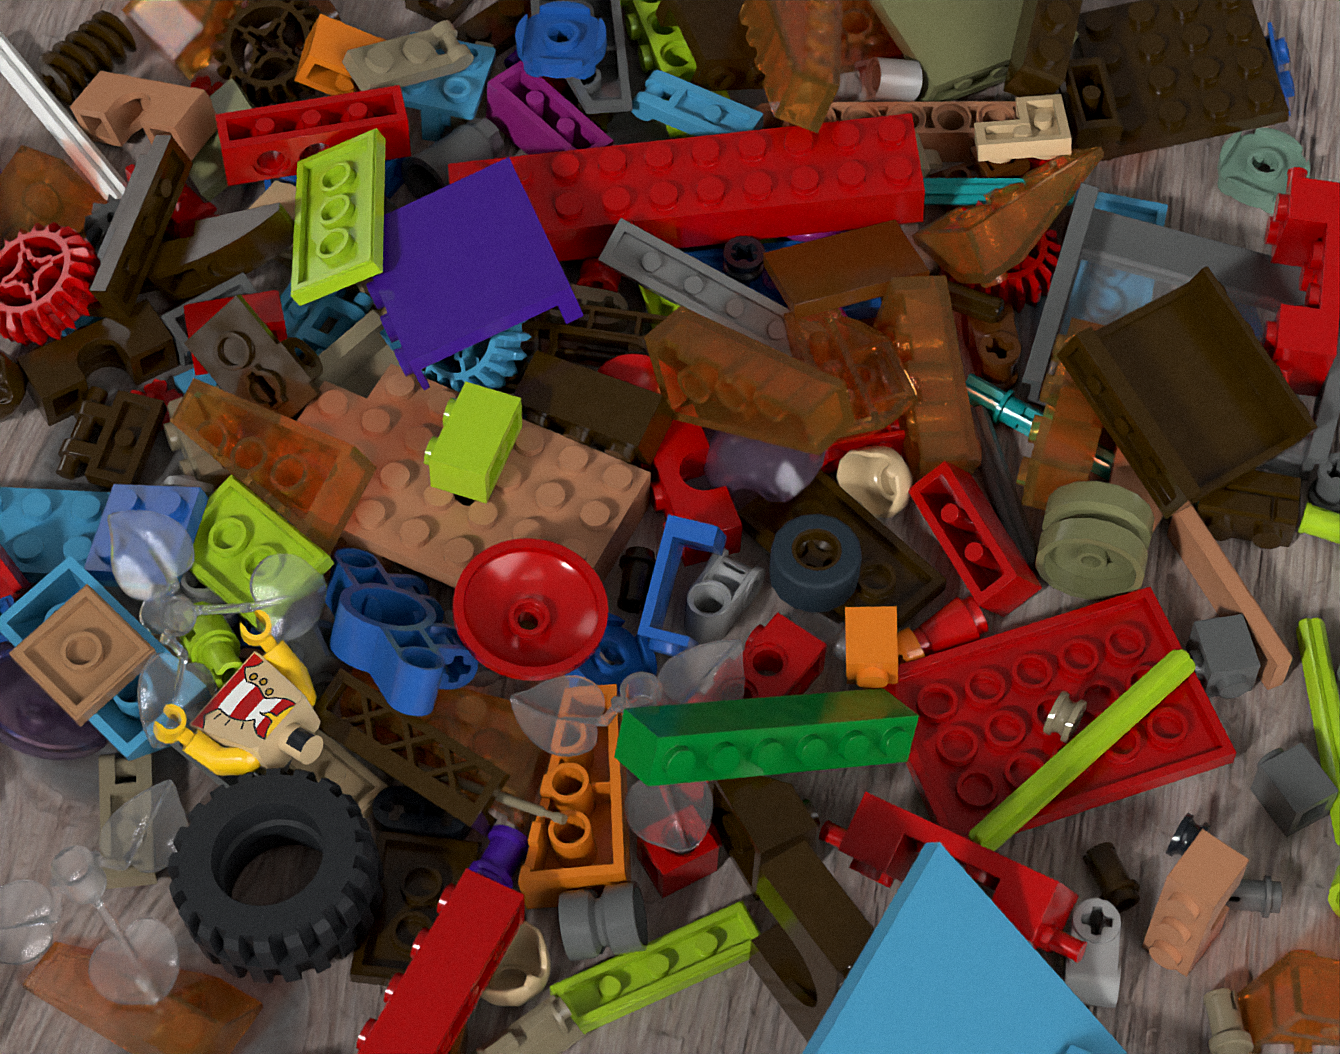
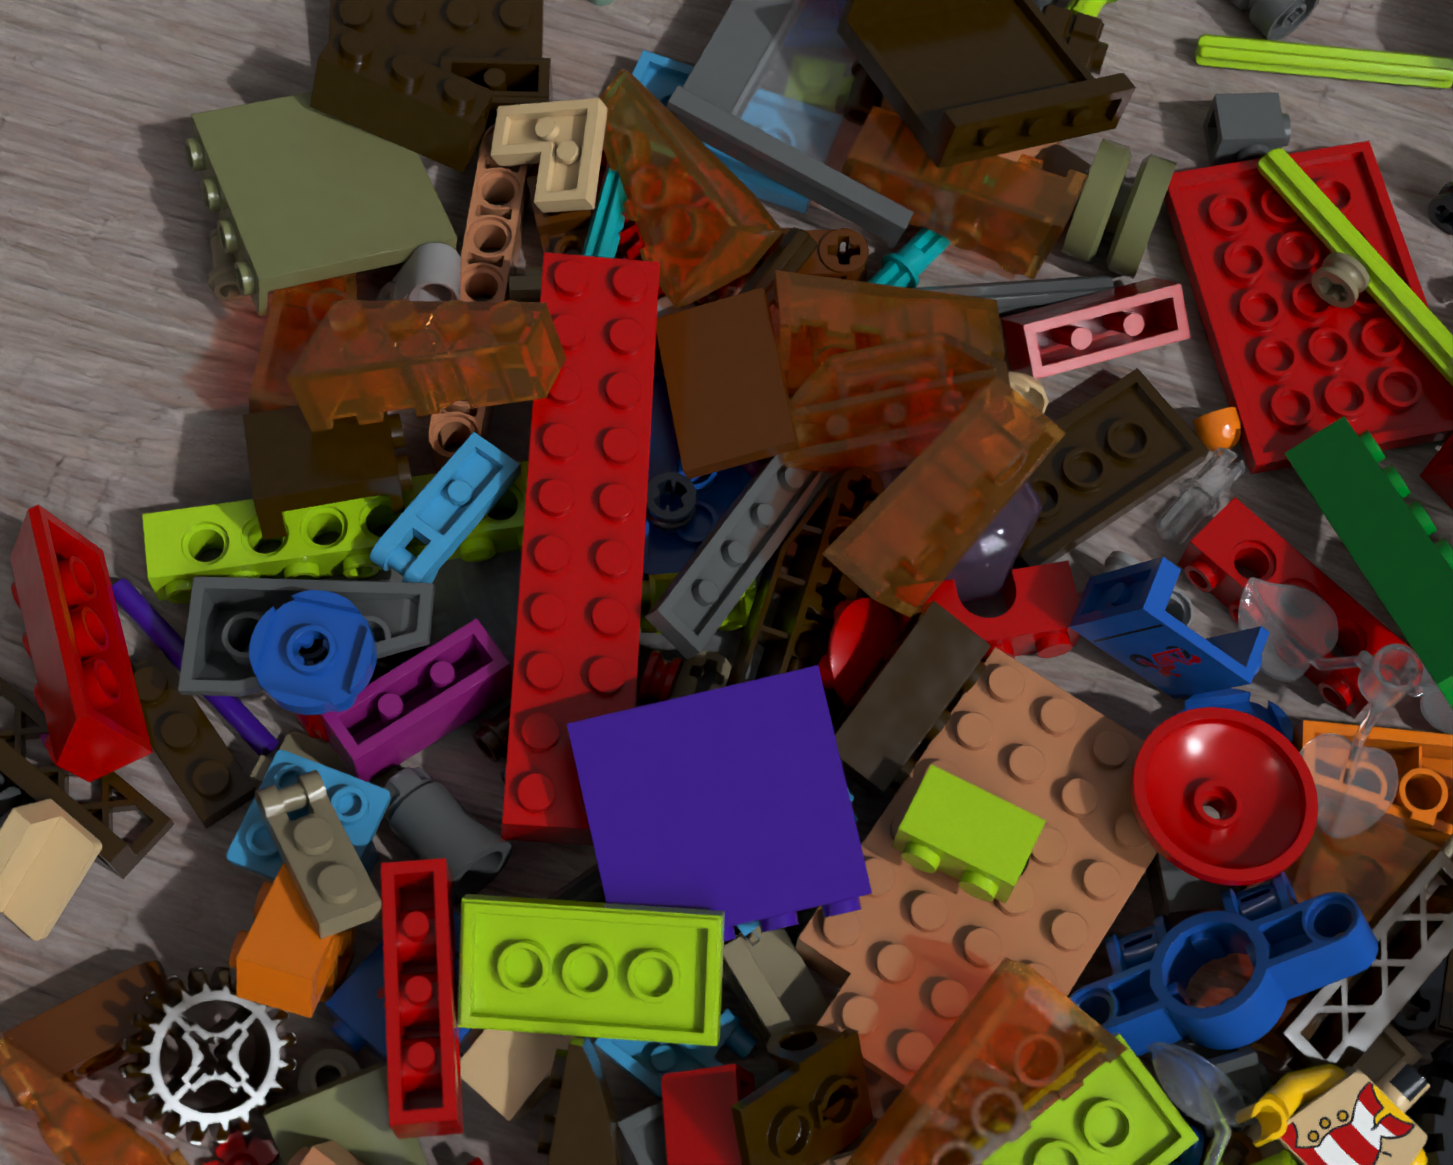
camera: 85 degrees left, 10 degrees up
dark brown pin [617,546,656,614] -> none
black wheel [769,514,862,613] -> none
orange brick [845,606,898,689] -> none
red cone [912,596,989,657] -> none
nougat tile [1167,506,1293,690] -> none
dark grey brick [1250,742,1339,837] -> none

